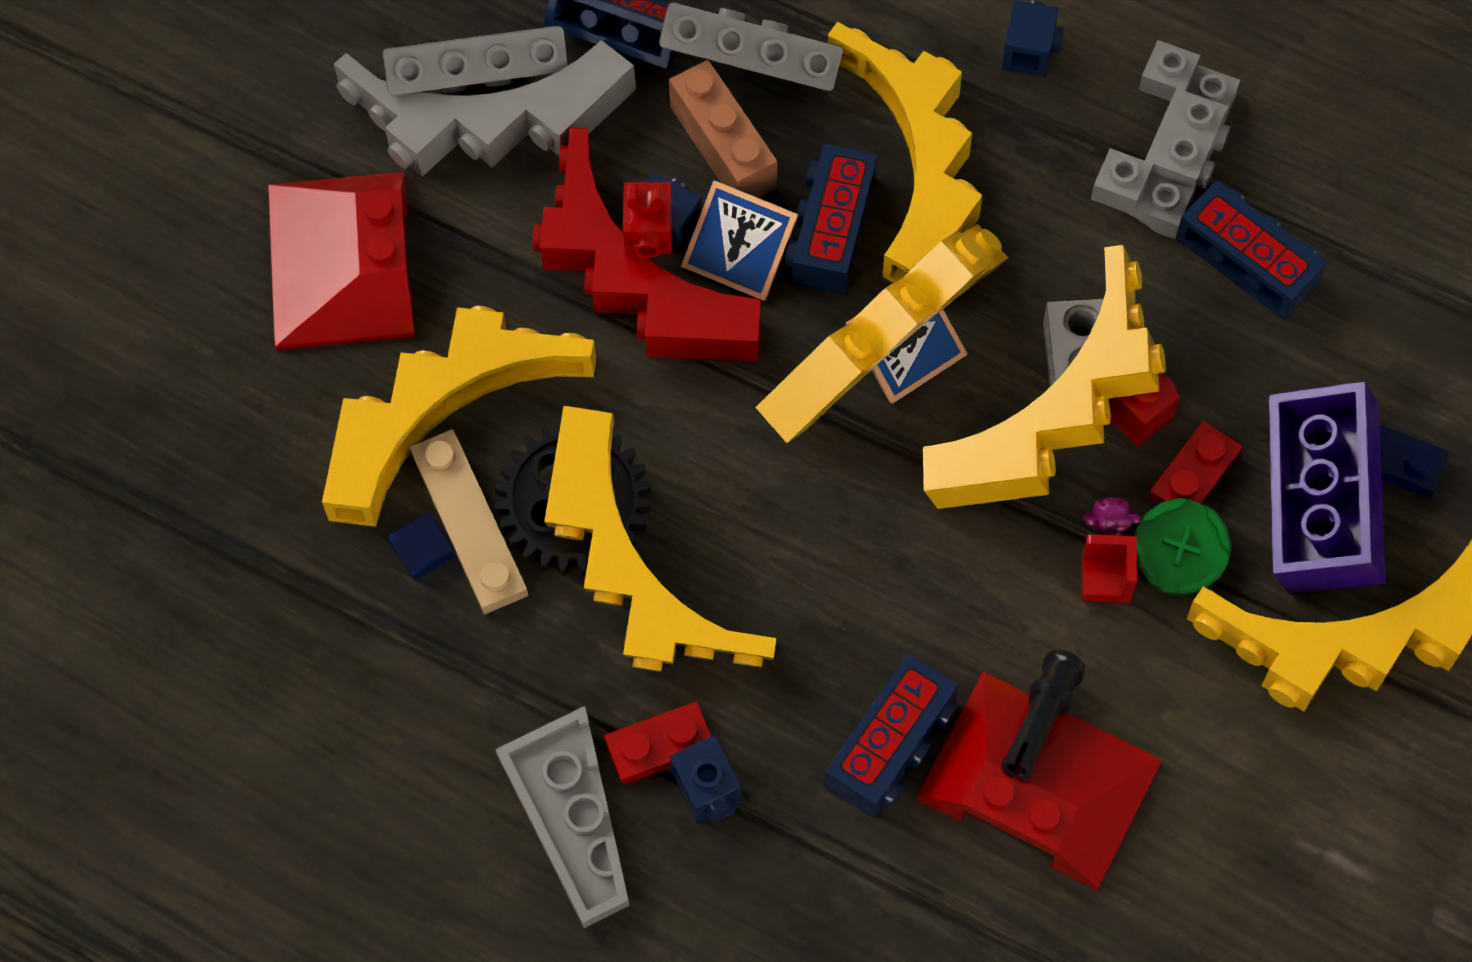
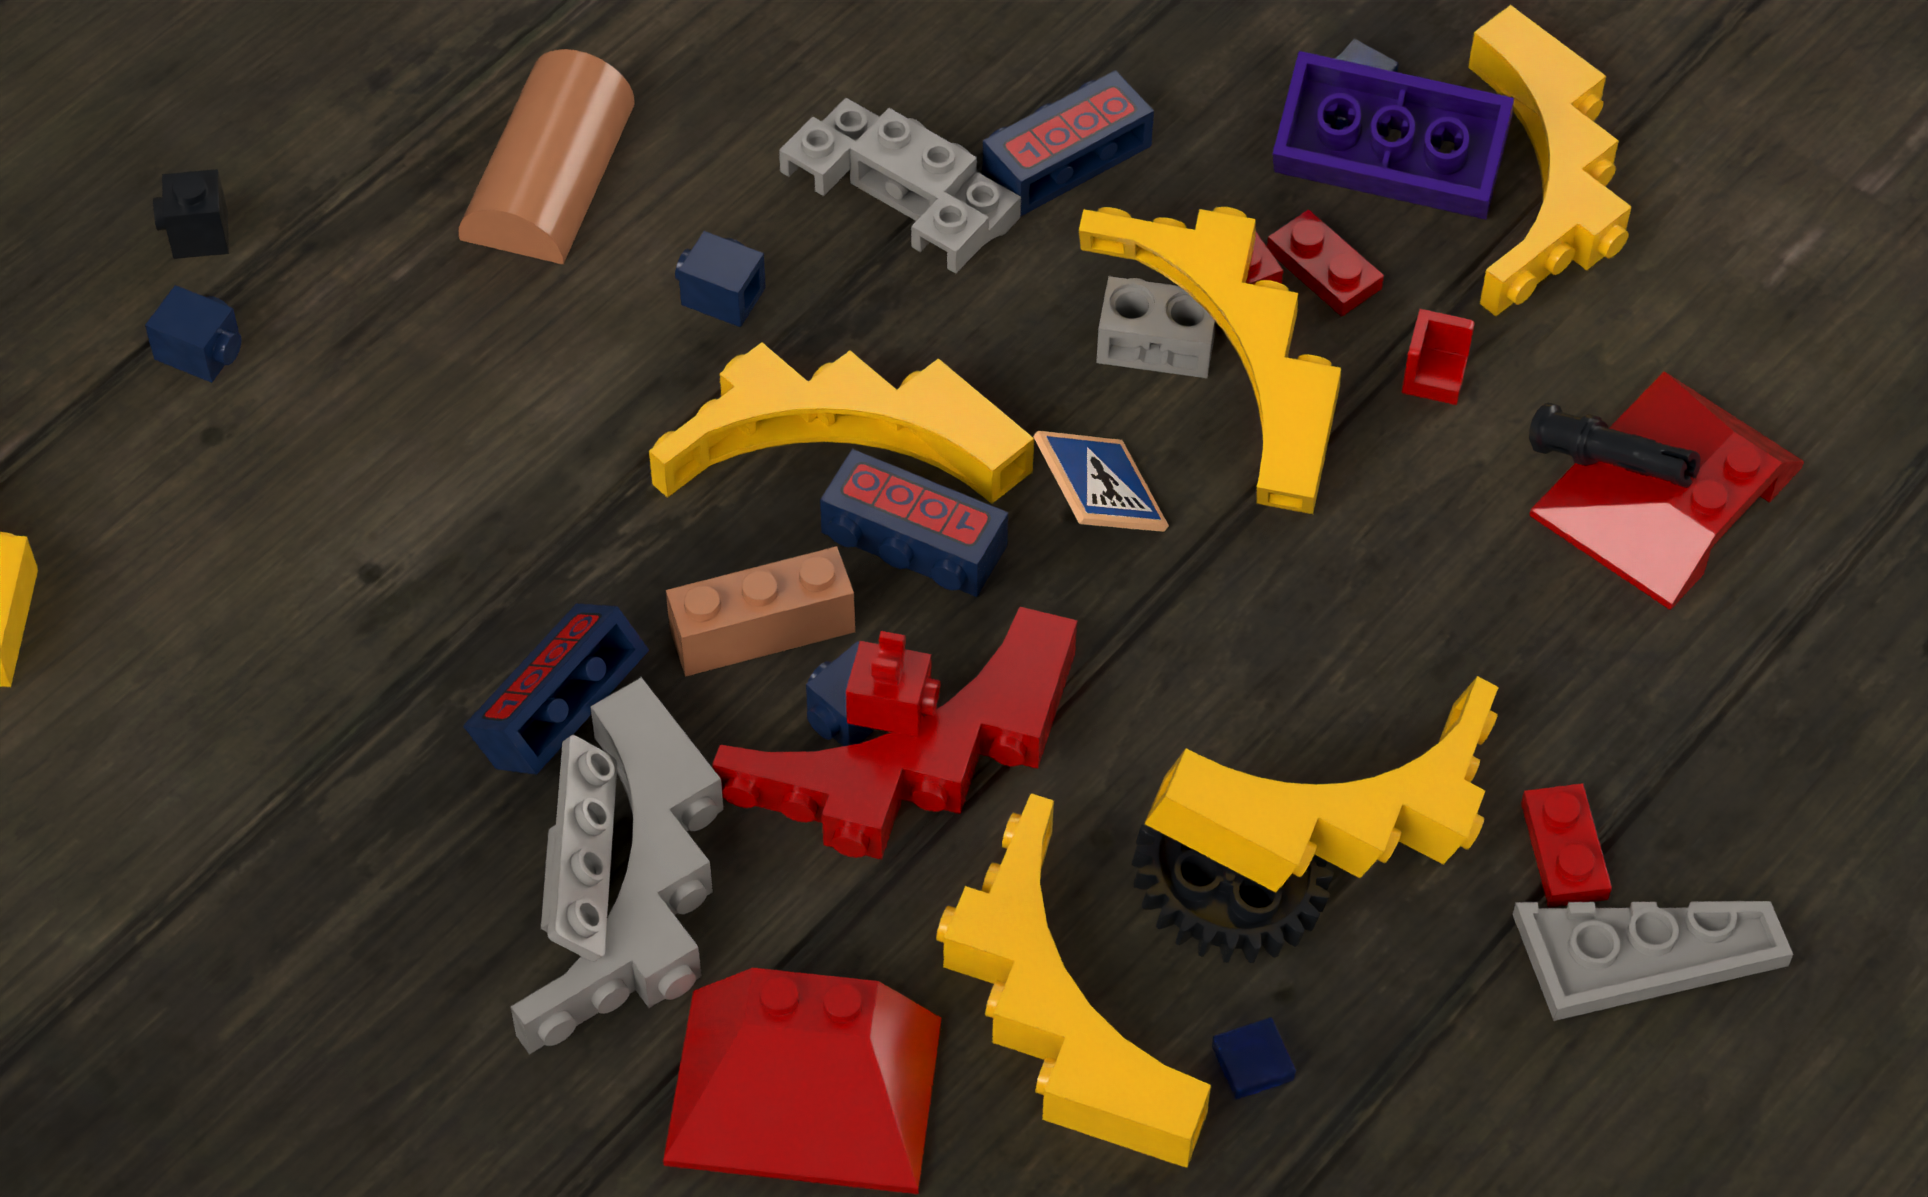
camera: 80 degrees left, 10 degrees down
tan plate [409,429,528,615] -> none
light grey bracket [659,3,843,91] -> none
dark blue brick [670,735,742,823] -> none
piece [681,180,799,301] -> none
yellow arch [755,224,1008,443] -> none
dark blue brick [824,654,960,819] -> none
magenta plant [1083,497,1141,536] -> none
green tile [1134,498,1231,596] -> none

